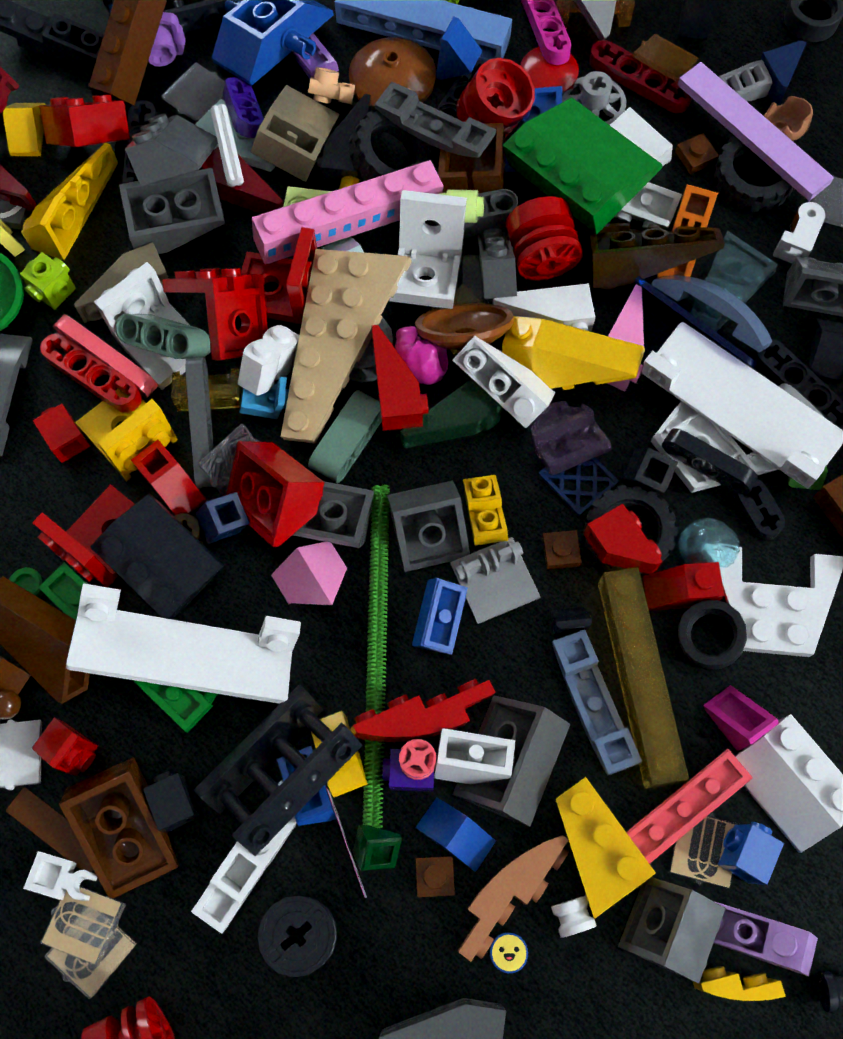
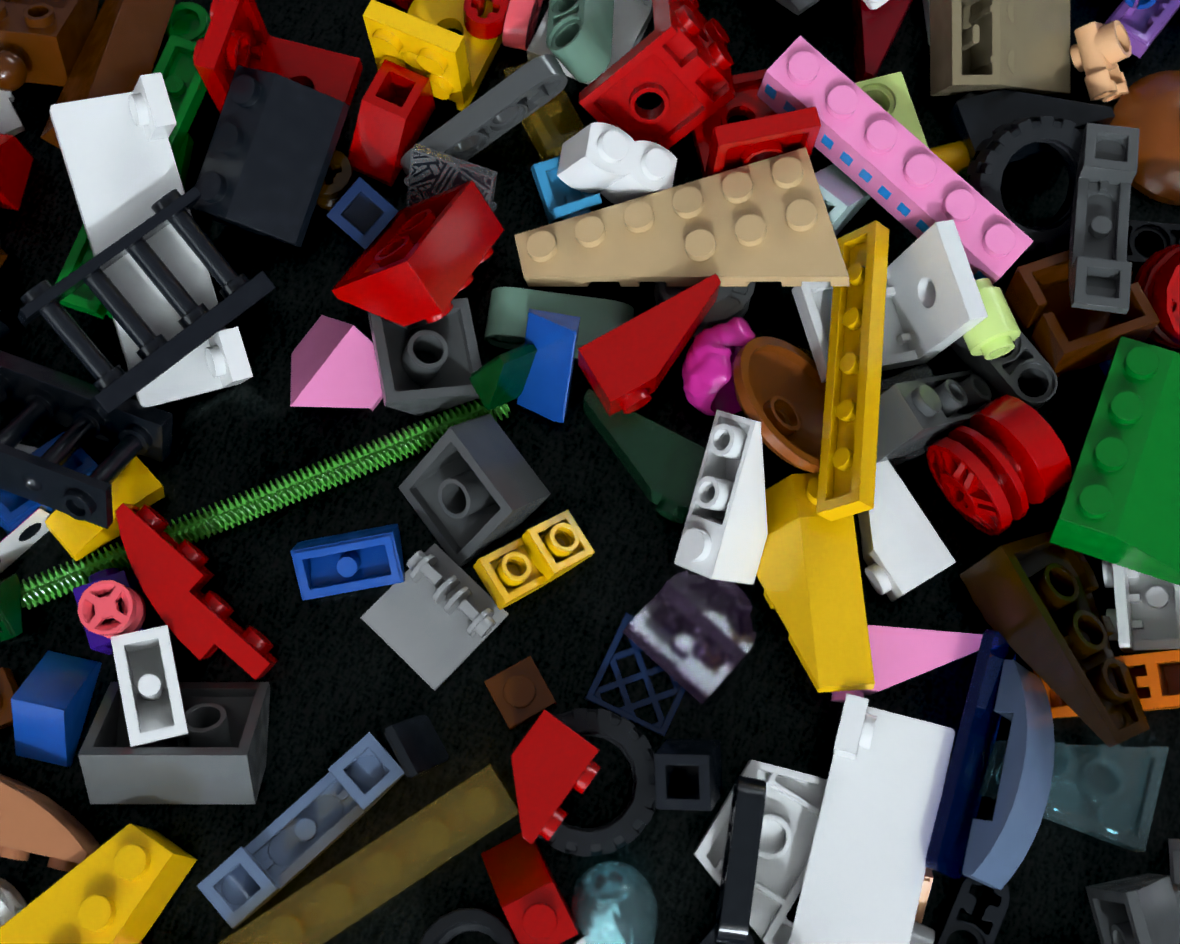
camera: 65 degrees right, 5 degrees up
none -> black fence [17,186,276,418]
none -> dark green slope [469,343,537,410]
none -> blue slope [517,309,581,423]
none -> yellow plate [816,220,889,521]

